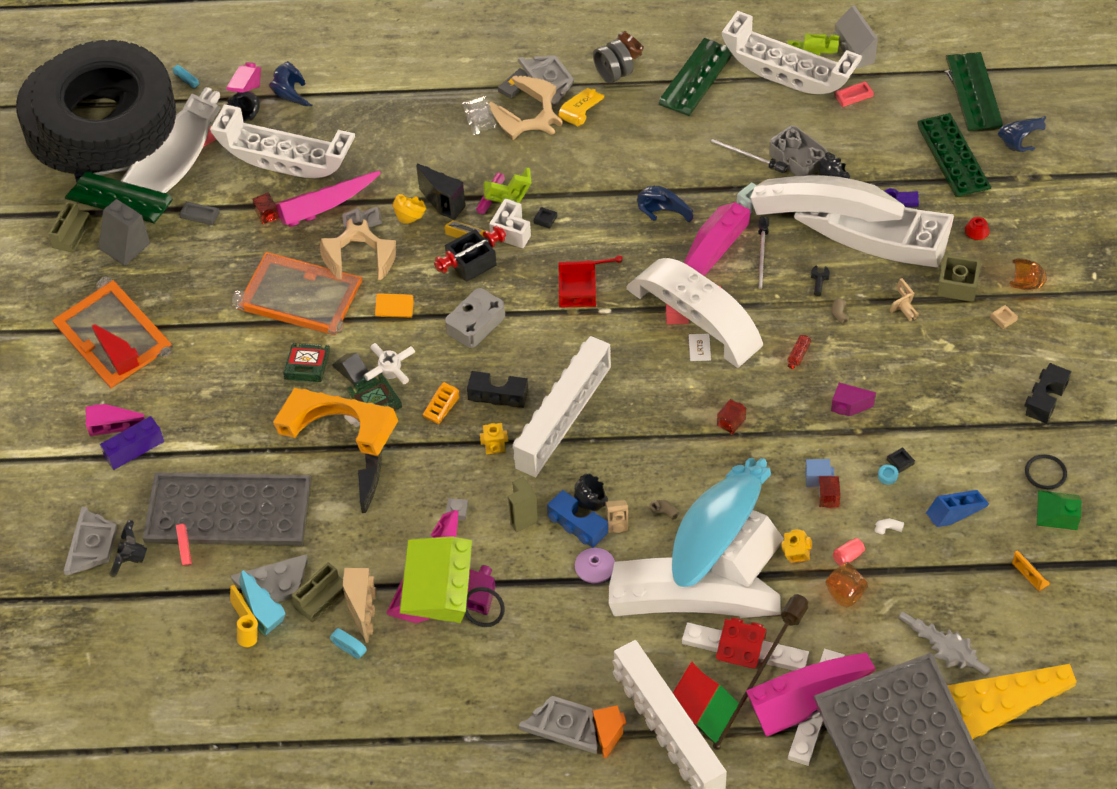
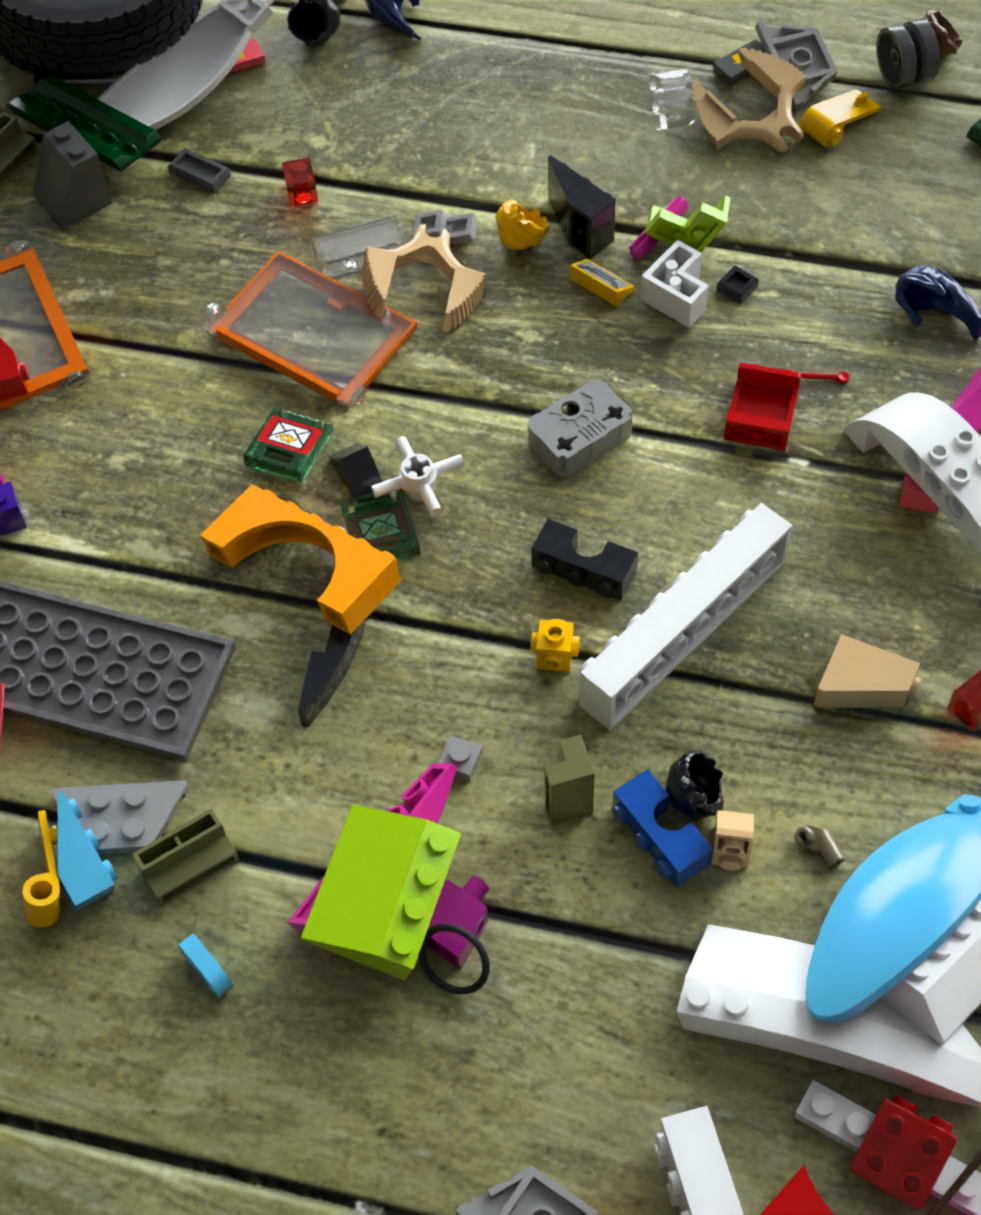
camera: 15 degrees right, 5 degrees up
white slope [210,104,355,178] -> none
dark pink wedge [273,171,381,227] -> none
tan slope [343,568,376,643] -> none
light orange slope [375,294,414,318] -> none
light orange slope [423,382,460,424] -> none
black brick [434,225,506,282] -> none
lavender dish [575,548,615,583] -> none
white sticker [689,334,711,361] -> none
none -> clear brick [312,215,407,280]
none -> tan slope [814,634,922,708]

